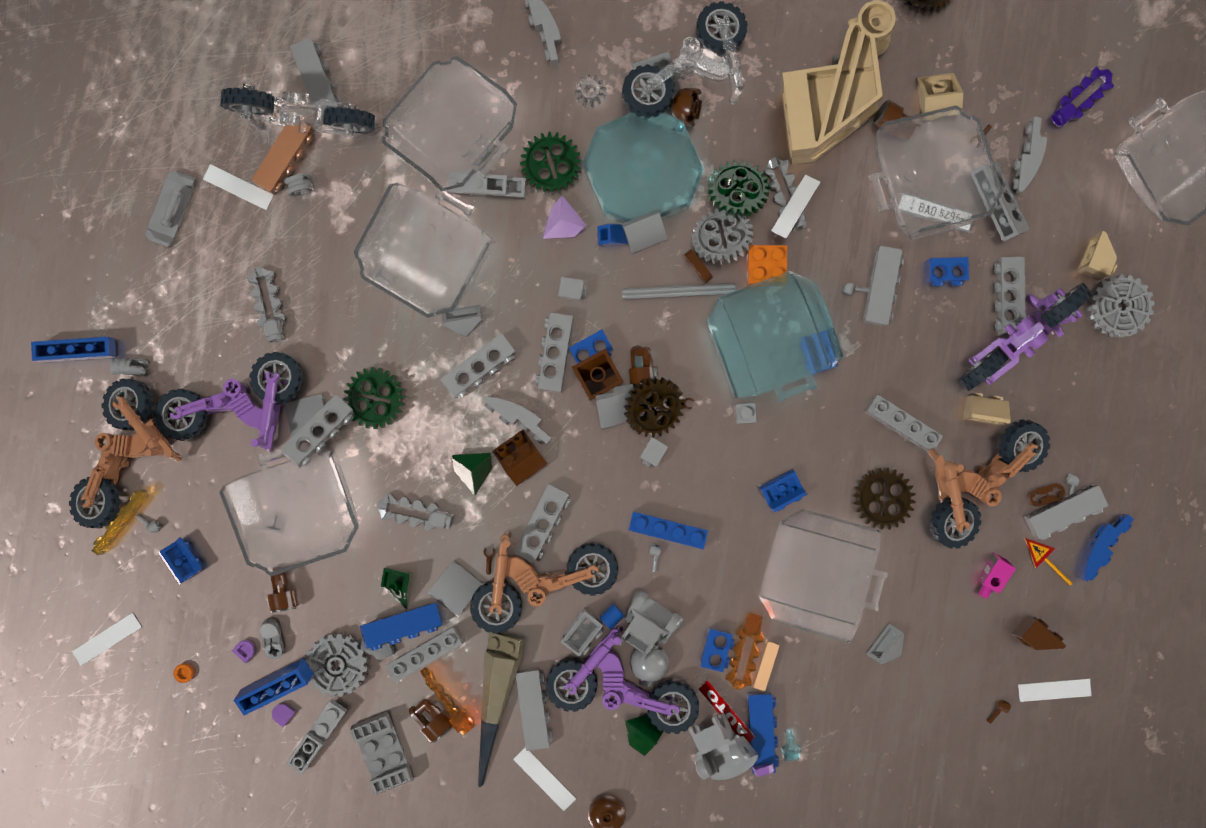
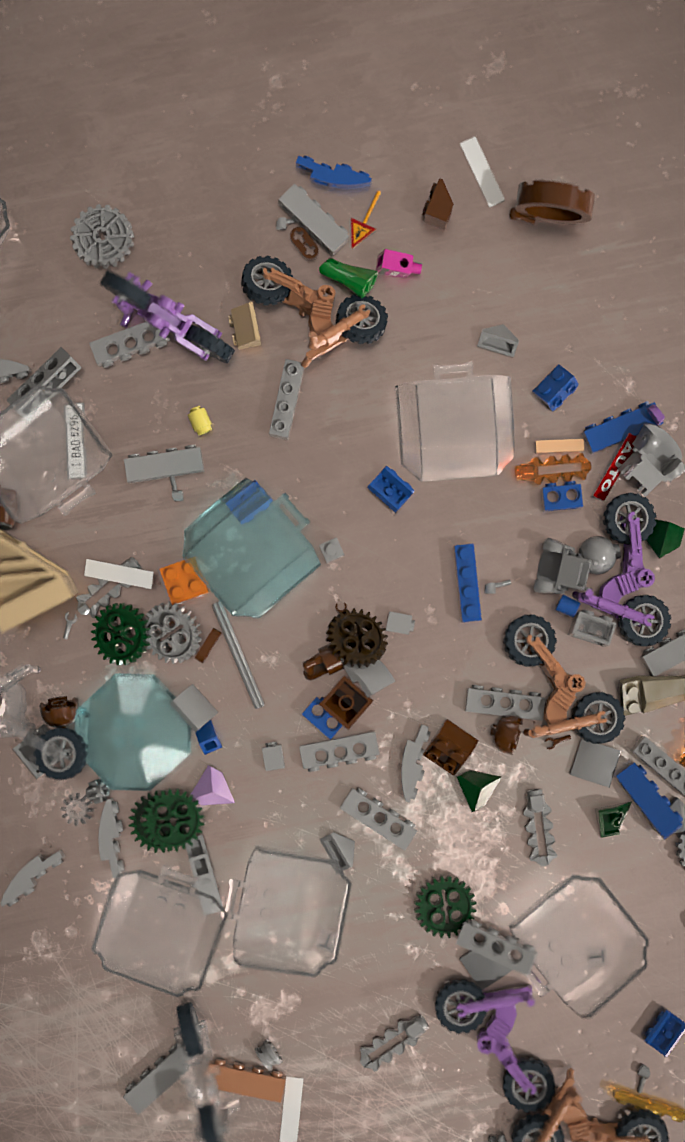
camera: 115 degrees left, 0 degrees up
reddish brown piece [267,569,298,613] -> none
clear light blue piece [781,729,801,761] -> none
dark brown gear [852,468,916,530] -> none
blue brick [926,257,969,287] -> none
tan slope [1077,231,1117,280] -> none
none -> light grey hand [63,612,77,639]
none -> light grey gear [86,779,110,804]
none -> light grey slope [98,798,125,878]
none -> dark green gear [141,788,205,852]
none -> light yellow brick [187,406,212,436]
none -> green piece [319,258,378,298]
none -> reddish brown cylinder [490,716,523,755]
none -> reddish brown brick [515,180,595,224]
none -> blue bracket [532,364,579,411]

